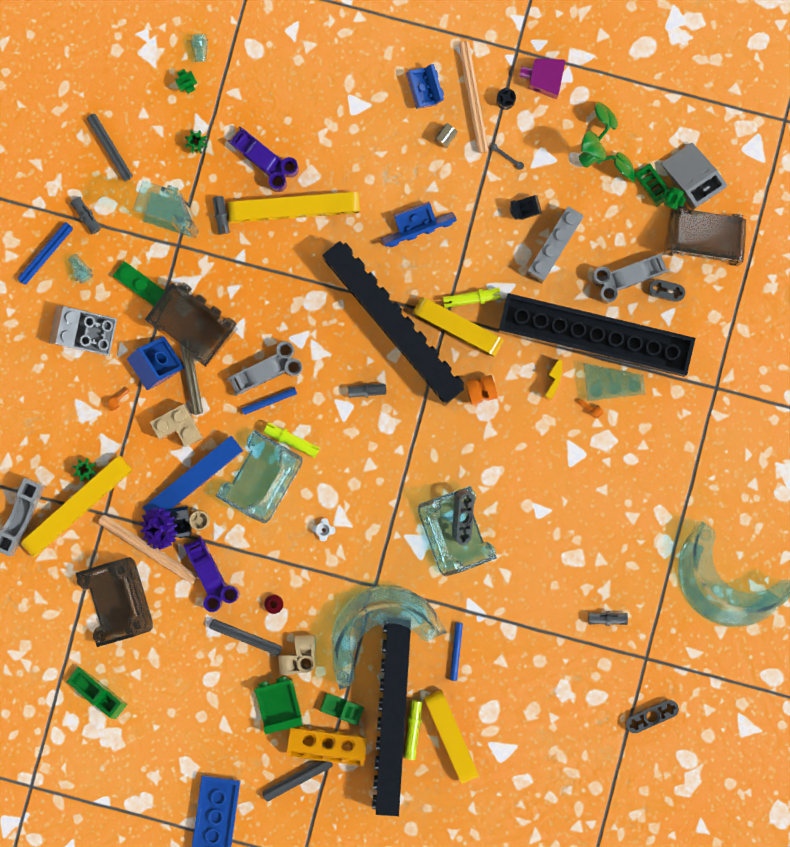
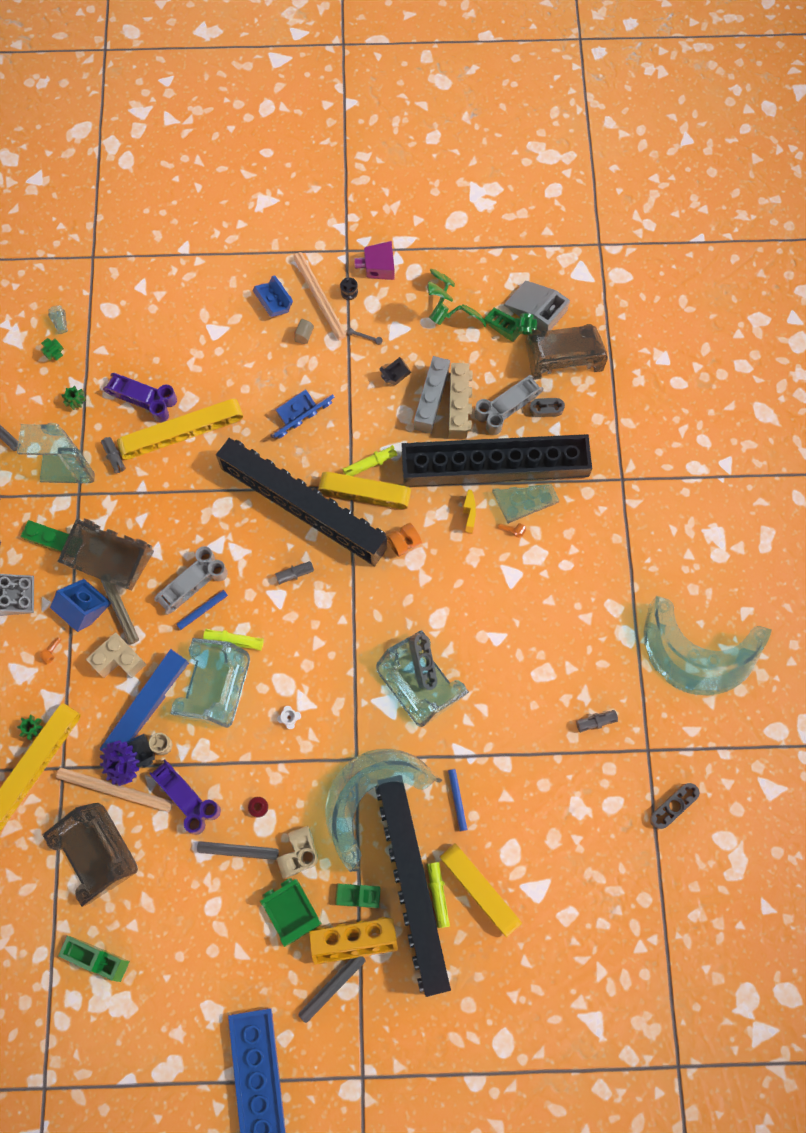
camera: 20 degrees left, 15 degrees down
none -> tan brick [448,363,473,440]

